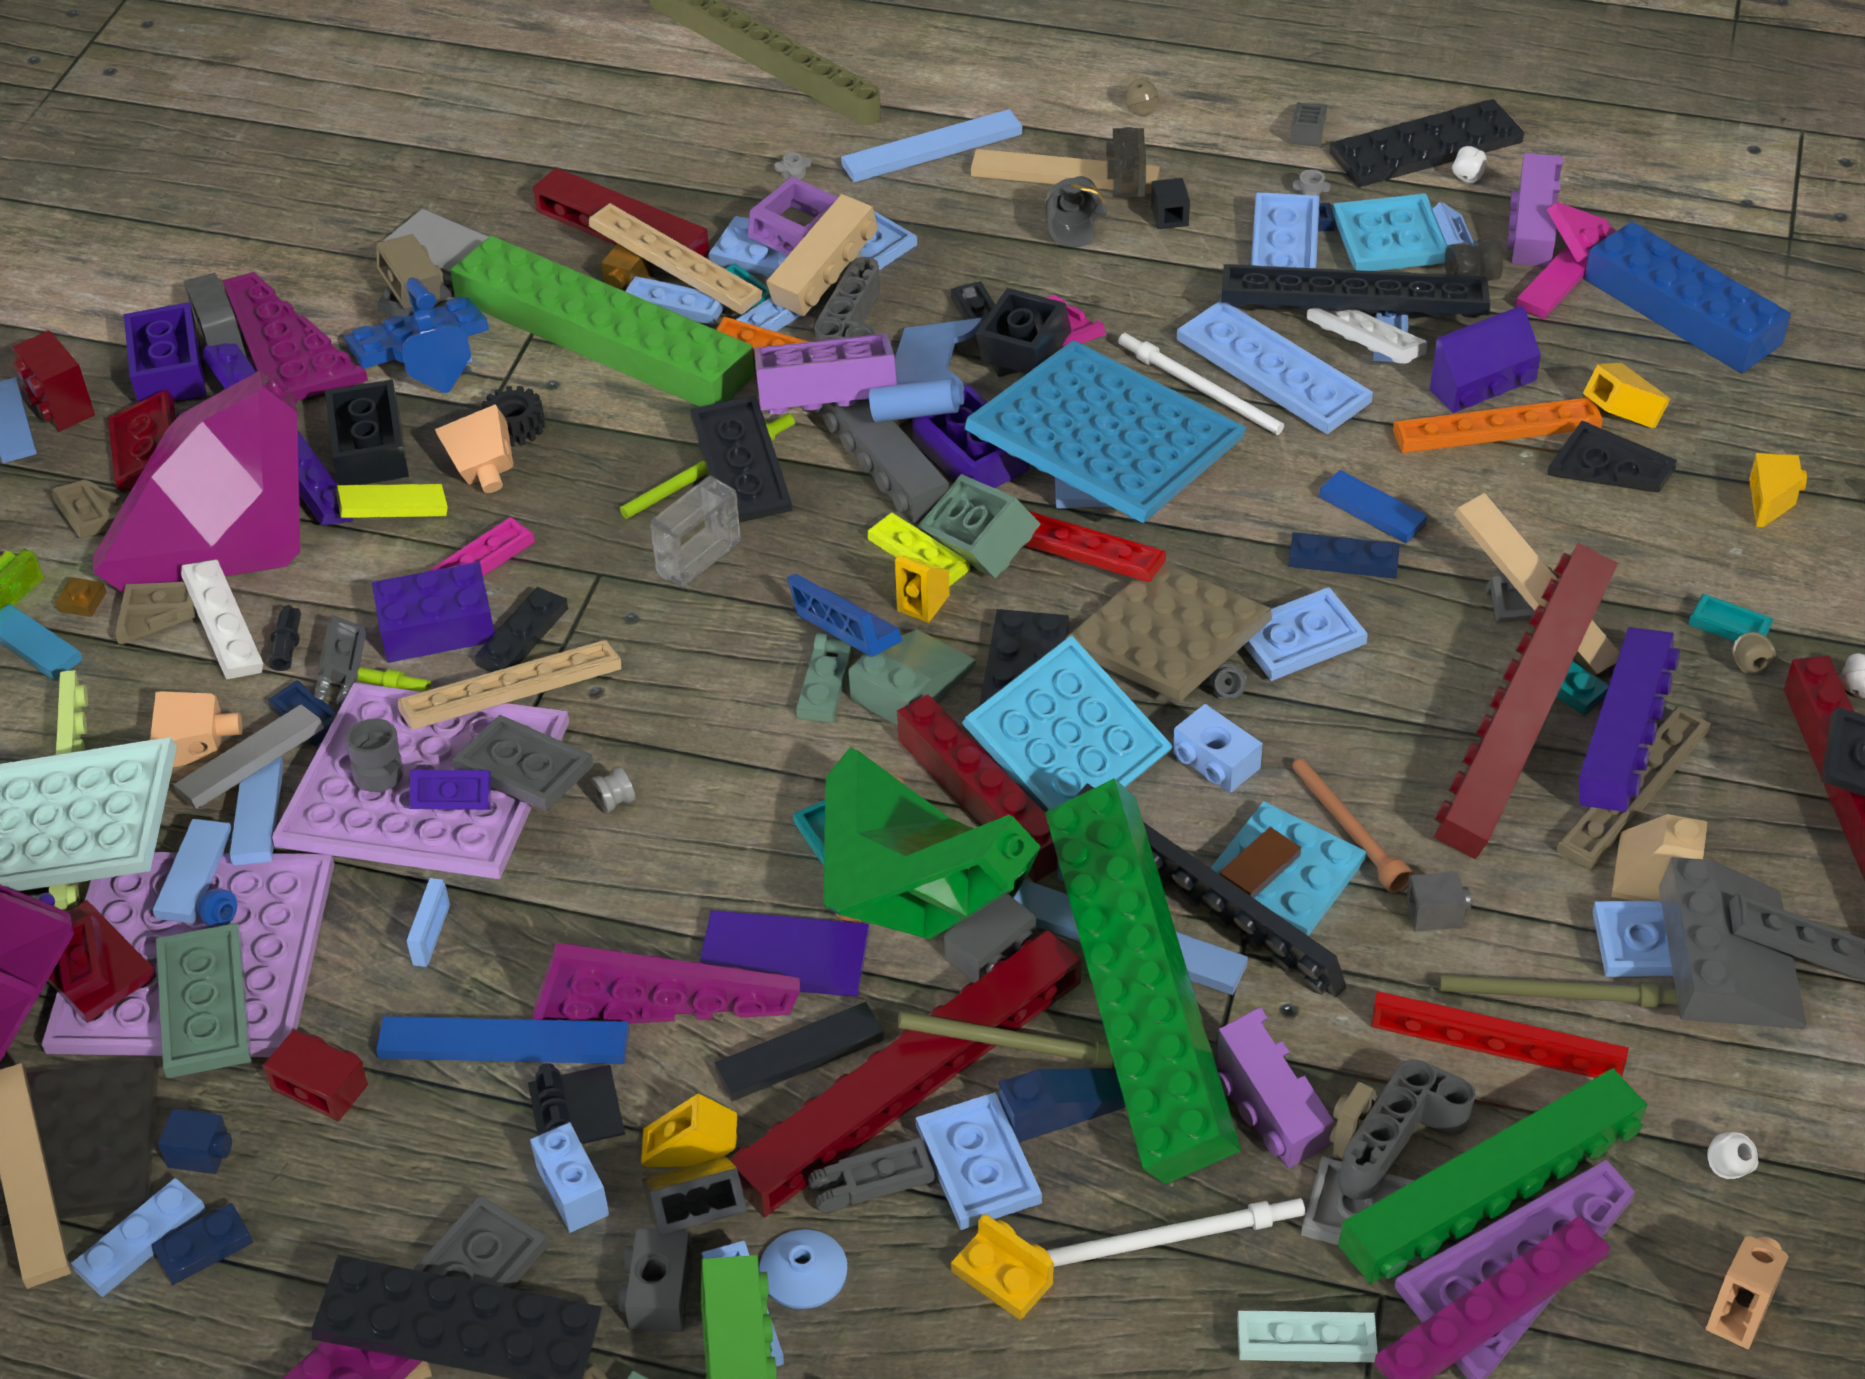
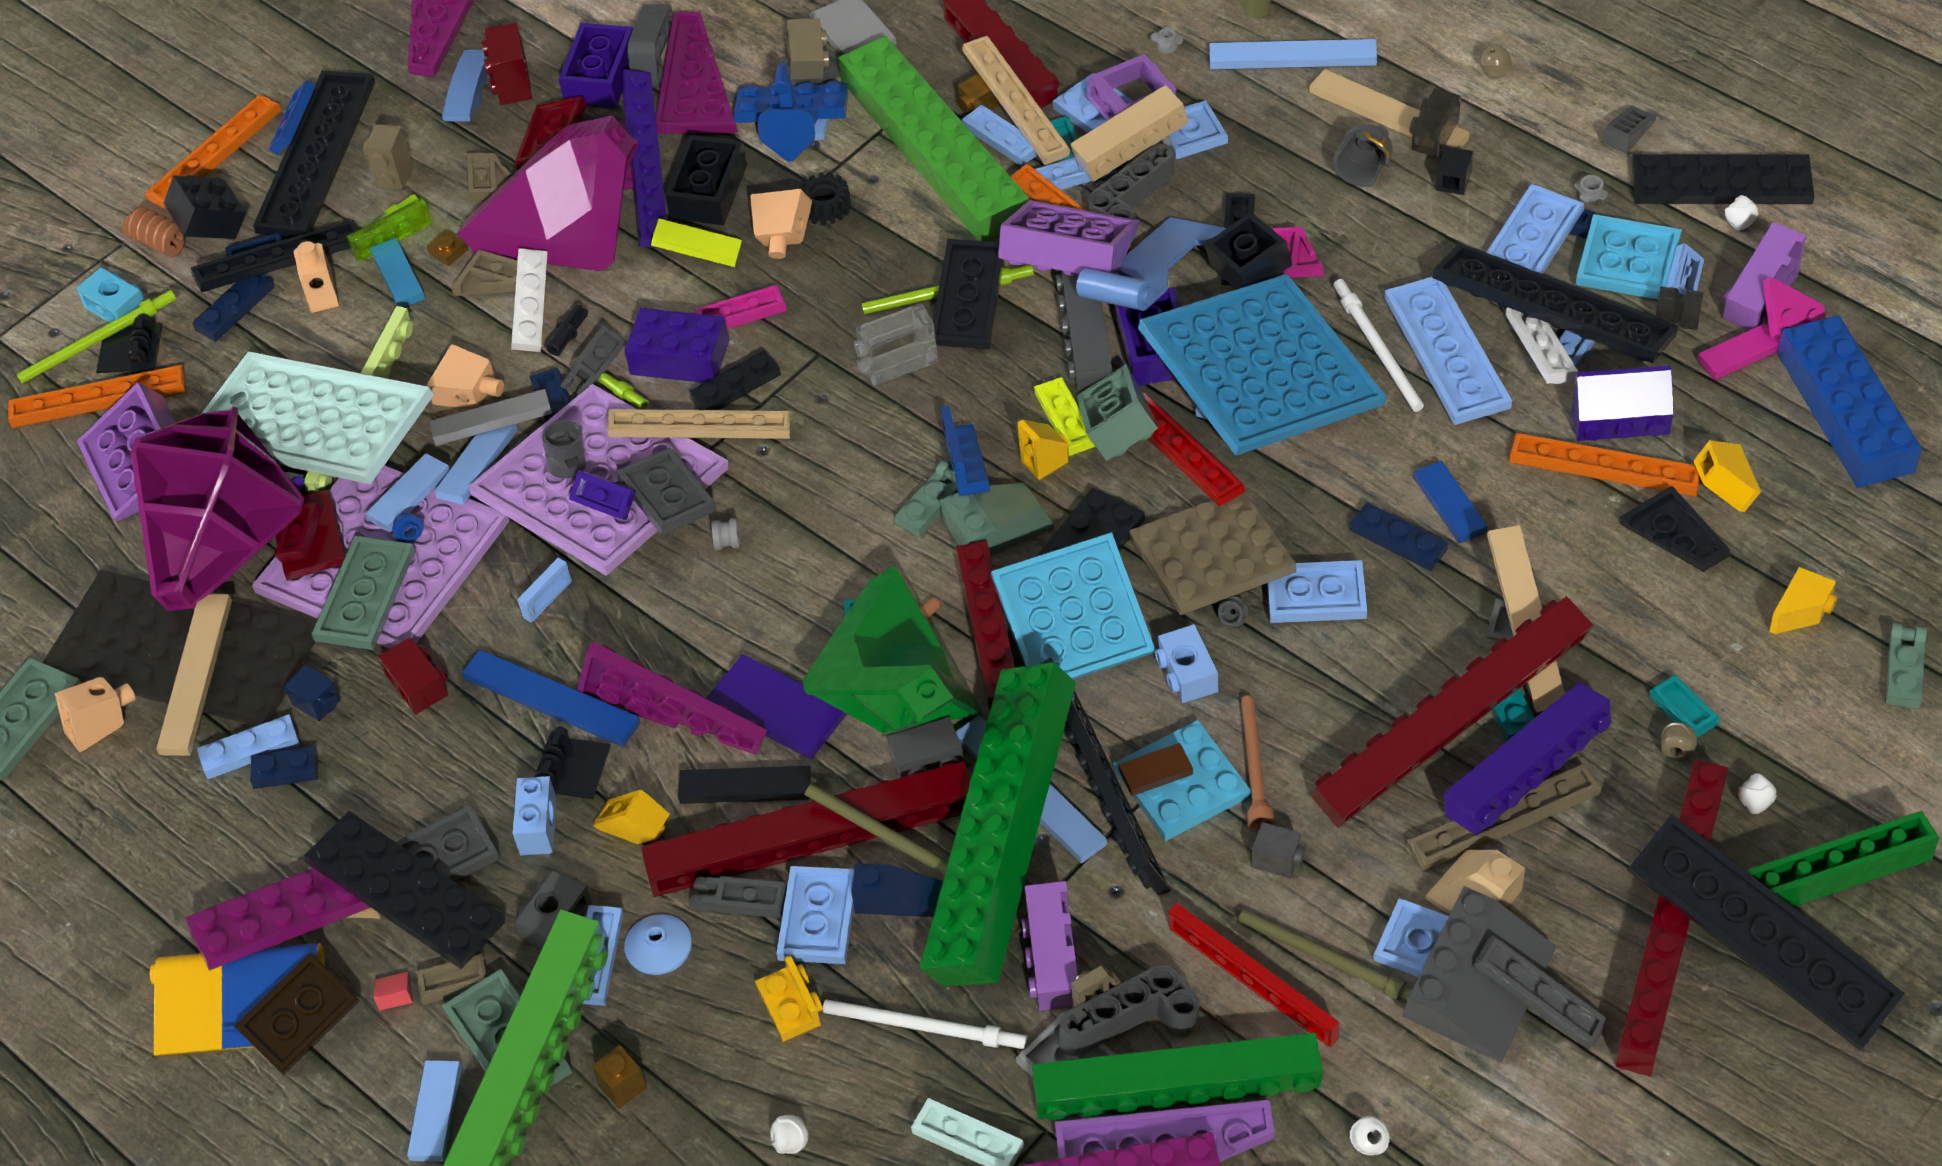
camera: 30 degrees right, 5 degrees up
brick [642,1156,747,1235] -> none

